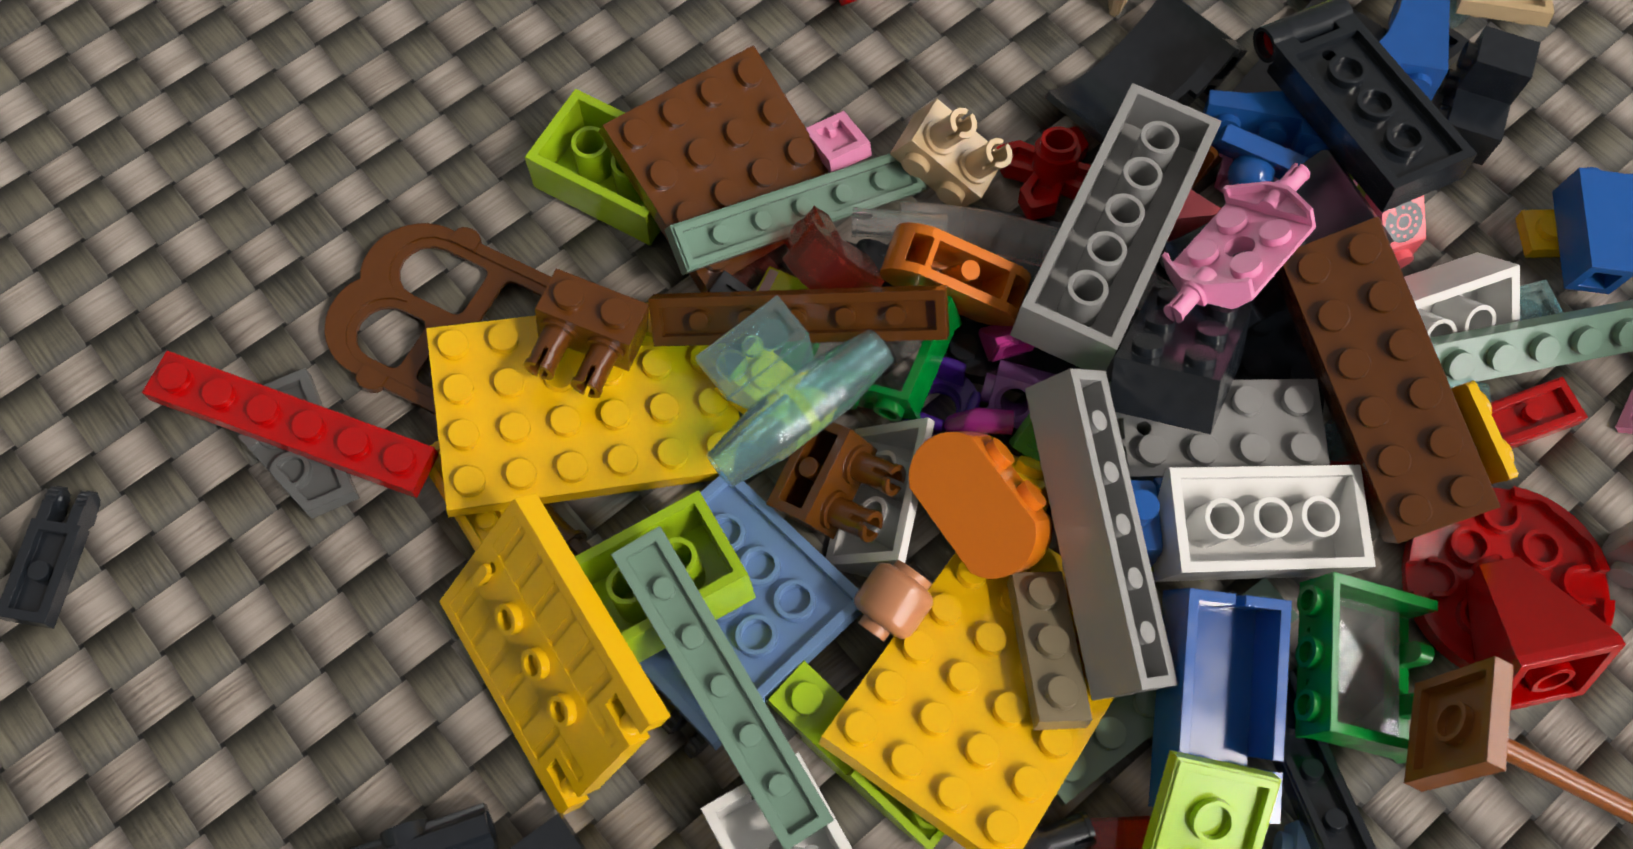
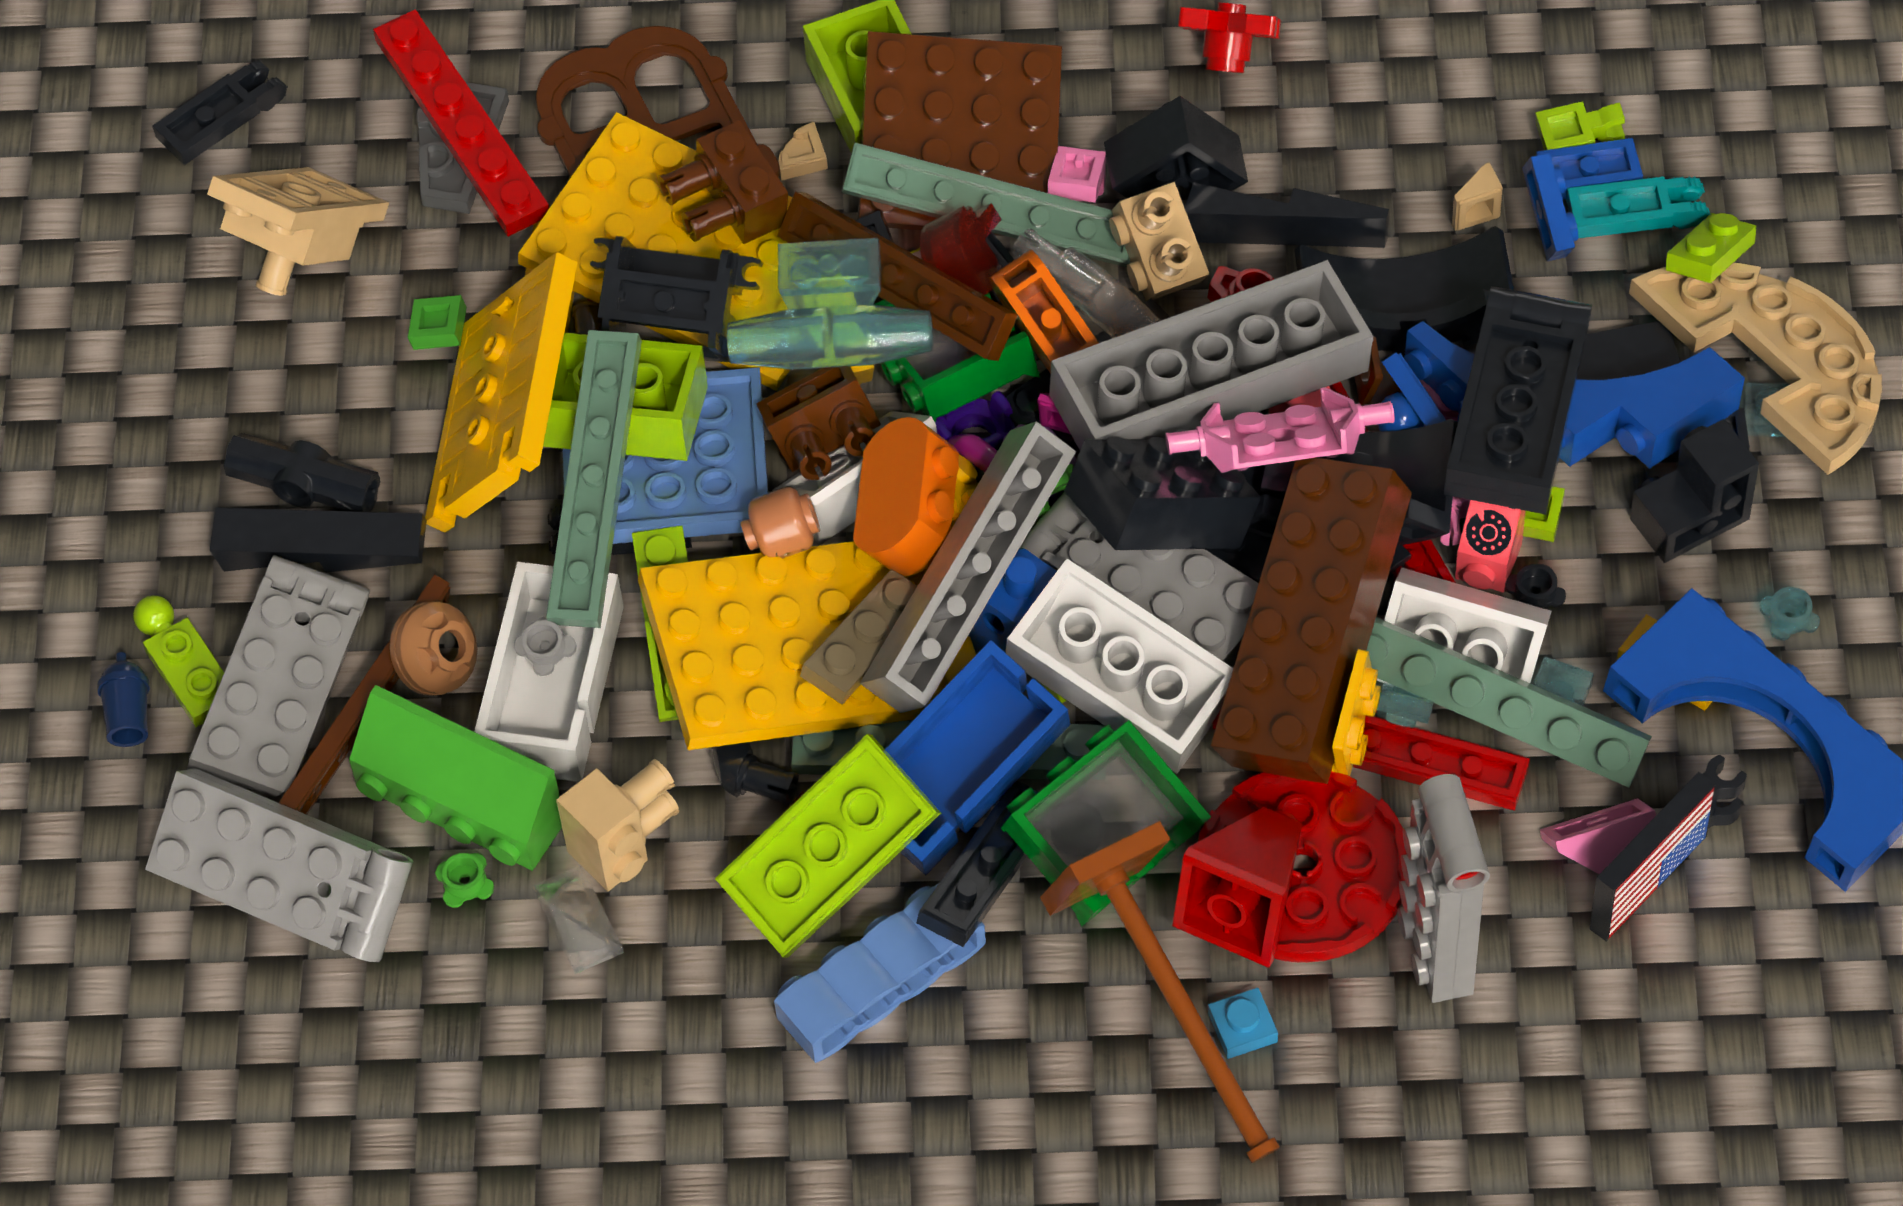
camera: 45 degrees right, 10 degrees down
none -> tan brick [207,167,389,296]
none -> bright green plate [408,295,467,350]
none -> black animal [590,236,763,362]
none -> tan tile [779,122,828,181]
none -> black brick [1104,96,1248,198]
none -> black slope [1185,182,1389,248]
none -> dark azure plate [1208,988,1278,1059]
none -> black plate [1505,564,1566,609]
none -> clear light blue plate [1760,587,1820,641]

